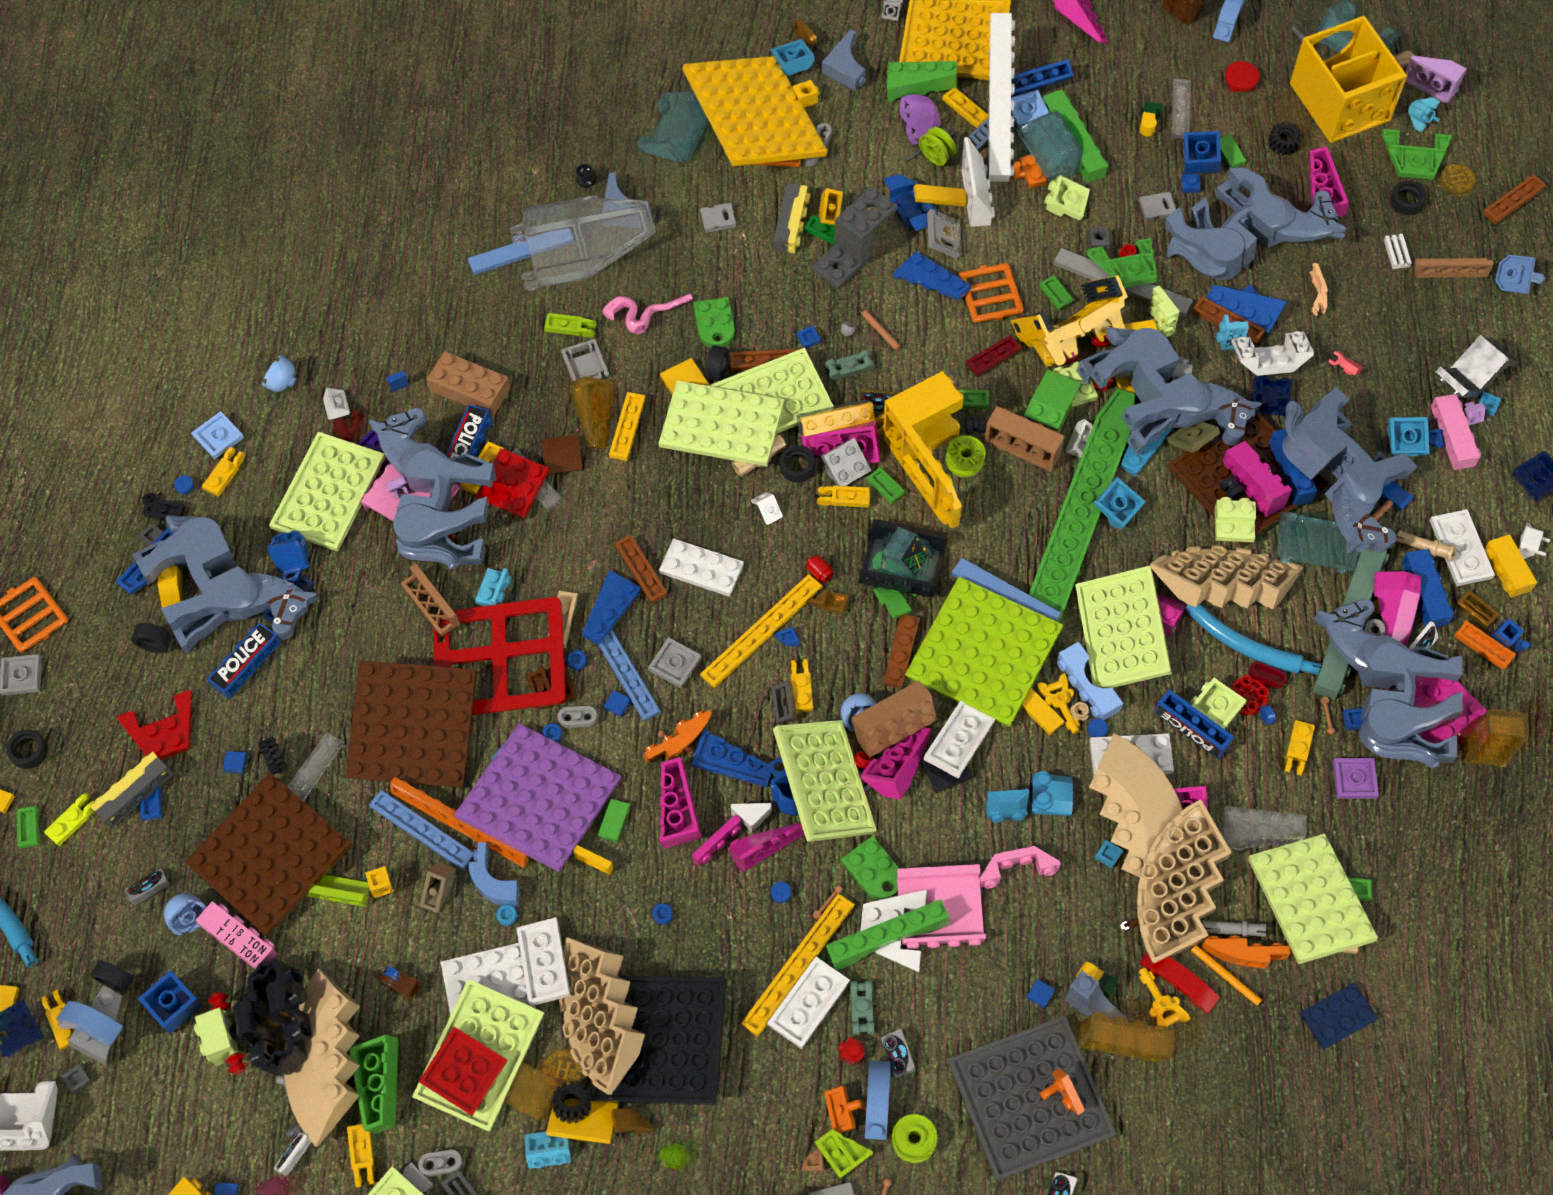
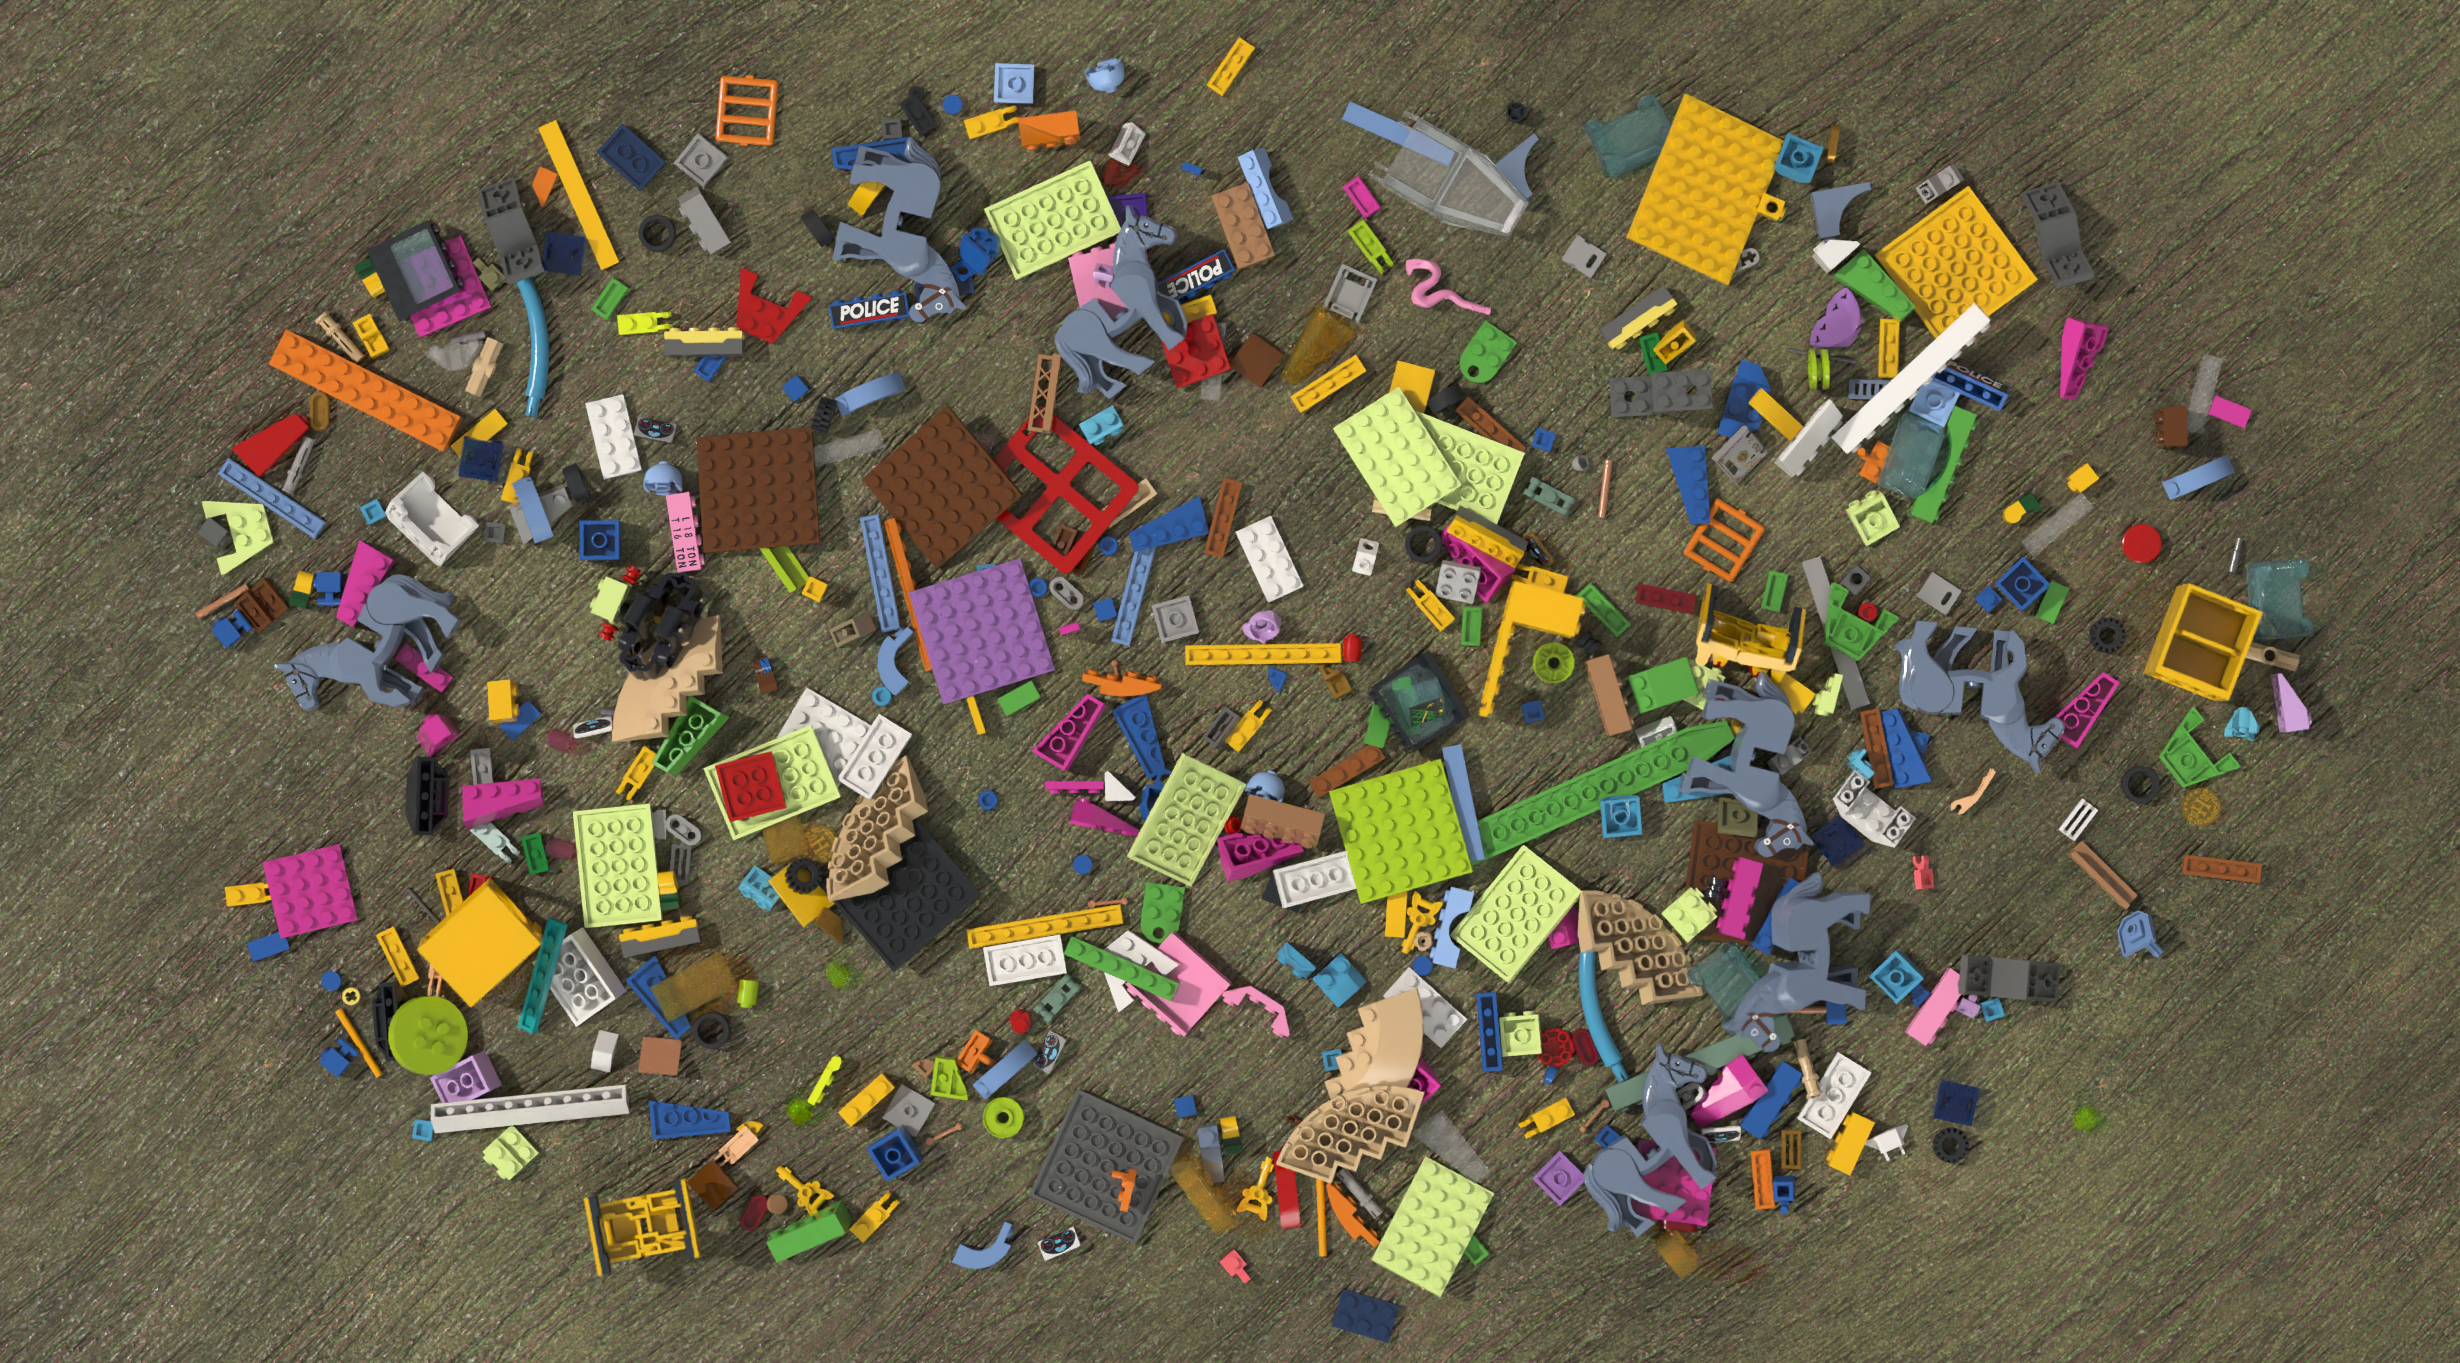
camera: 40 degrees right, 25 degrees up
none -> white plate [585,394,642,479]
none -> light grey wedge [678,186,731,254]
none -> medium blue arch [835,371,906,416]
none -> orange slope [1018,111,1081,150]
none -> dark pink tile [1059,622,1081,636]
none -> yellow tile [1206,37,1255,97]
none -> coral plate [1220,1249,1251,1284]
none -> light blue arch [1238,147,1294,229]
none -> lavender hair [1243,610,1282,644]
none -> dark pink tile [1343,176,1381,219]
none -> blue tile [1522,700,1545,723]
none -> white slope [1812,240,1860,273]
none -> yellow brick [2066,463,2099,493]

